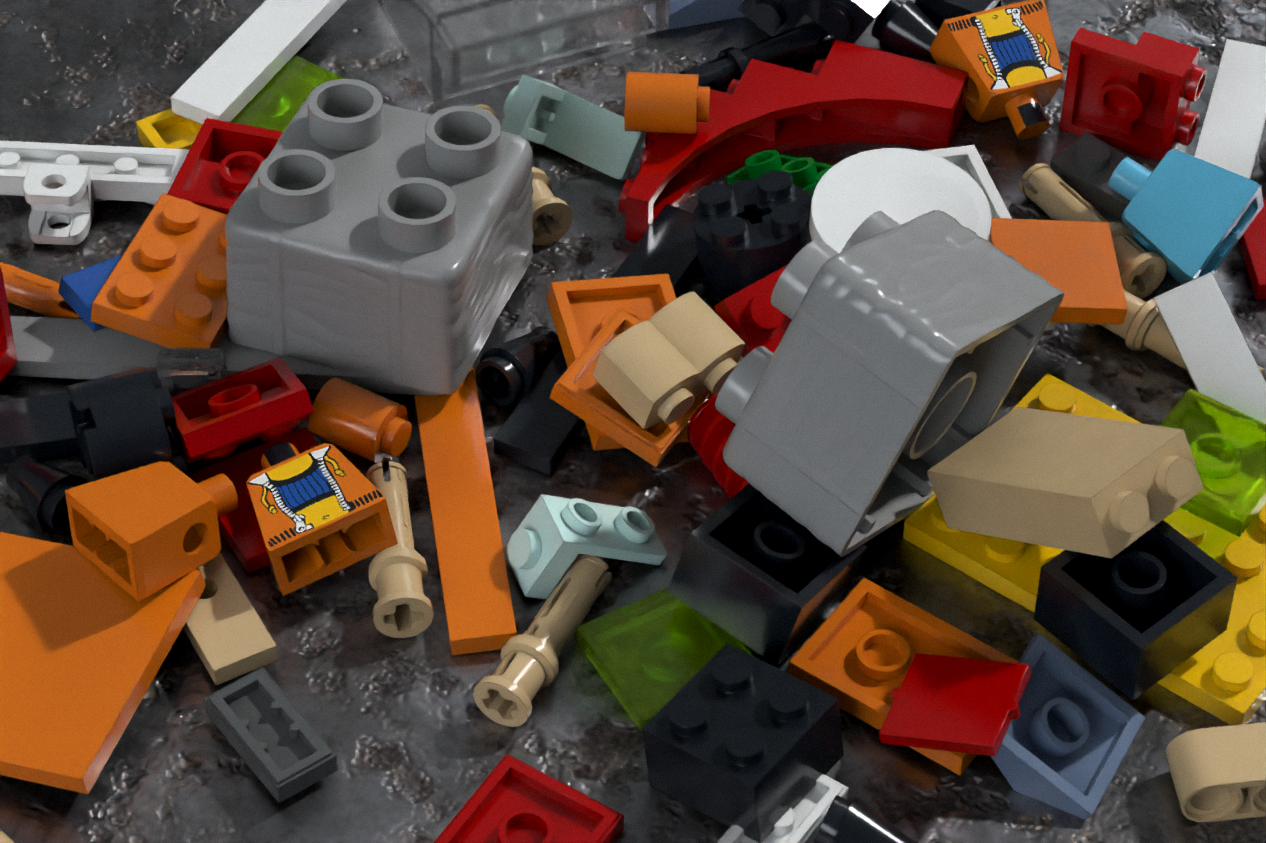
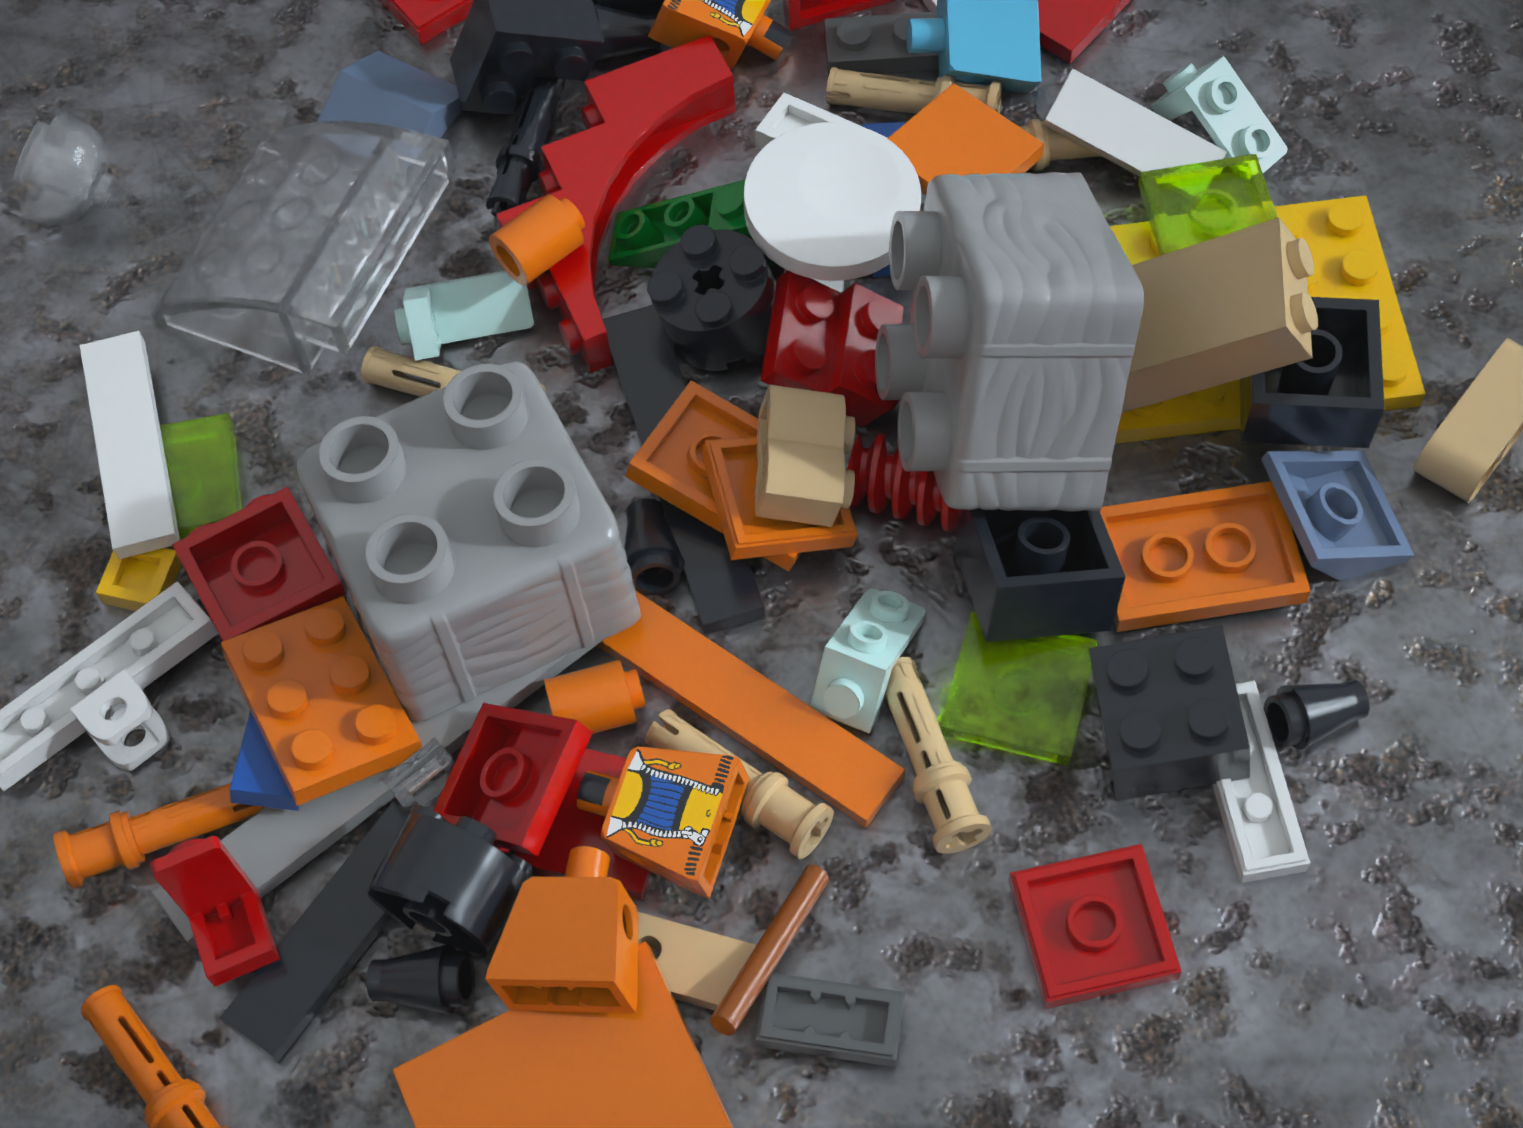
camera: 40 degrees left, 15 degrees up
red piece [879,653,1031,757] -> none
none -> dark orange bar [710,865,829,1036]

